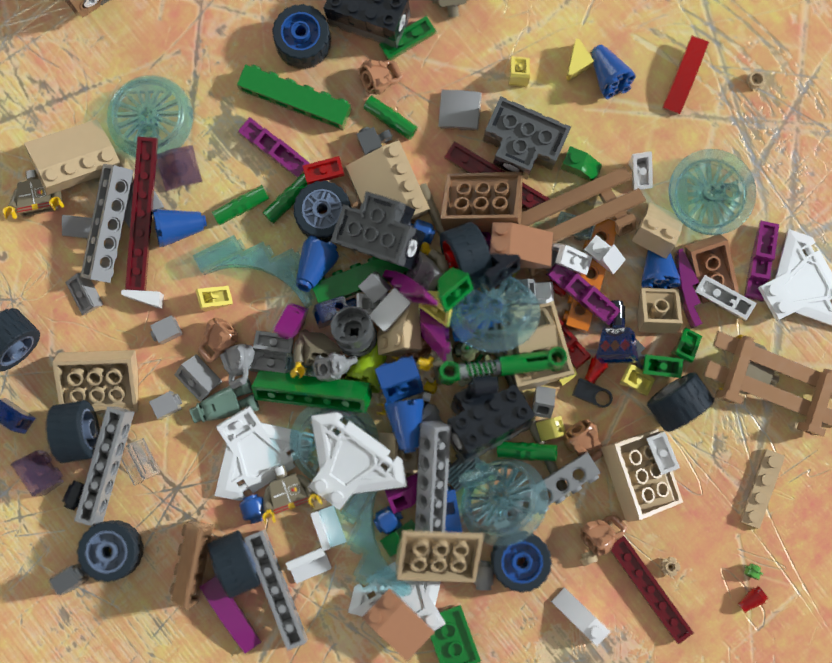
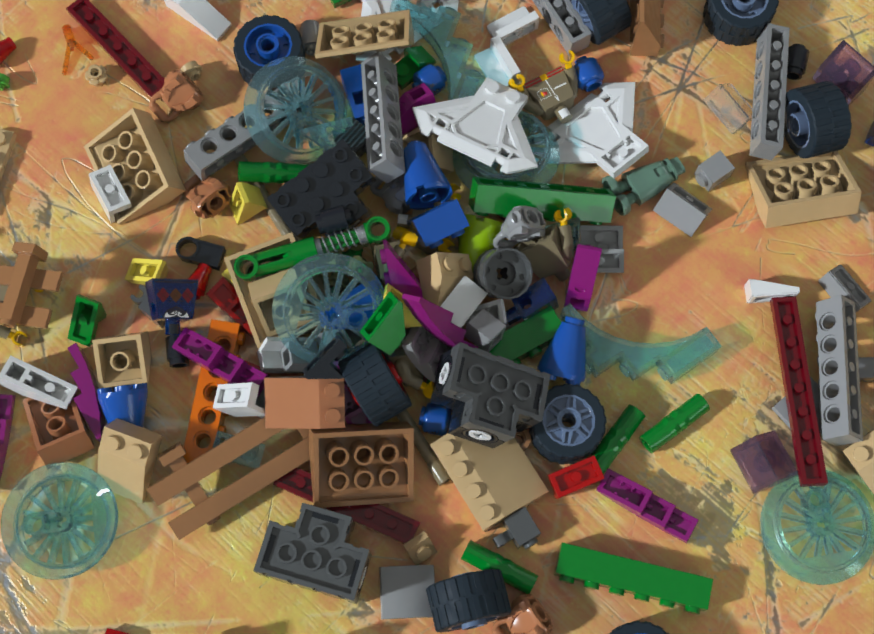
camera: 175 degrees right, 10 degrees down
light grey brick [150,315,183,345] -> none
blue cone [152,209,207,247] -> none
light yellow slope [196,286,233,312] -> none
nougat piece [198,318,238,363] -> none
light grey piece [220,344,255,389] -> none
light grey brick [532,386,556,419] -> none
green slope [560,146,602,181] -> none
white slope [583,235,626,274] -> none
white slope [628,151,653,190] -> none
green slope [643,354,684,378] -> none
black wheel [647,372,714,432] -> none
none -> clear orange plant [62,25,94,75]
none -> tan plate [403,531,437,565]
none -> black wheel [426,569,512,633]

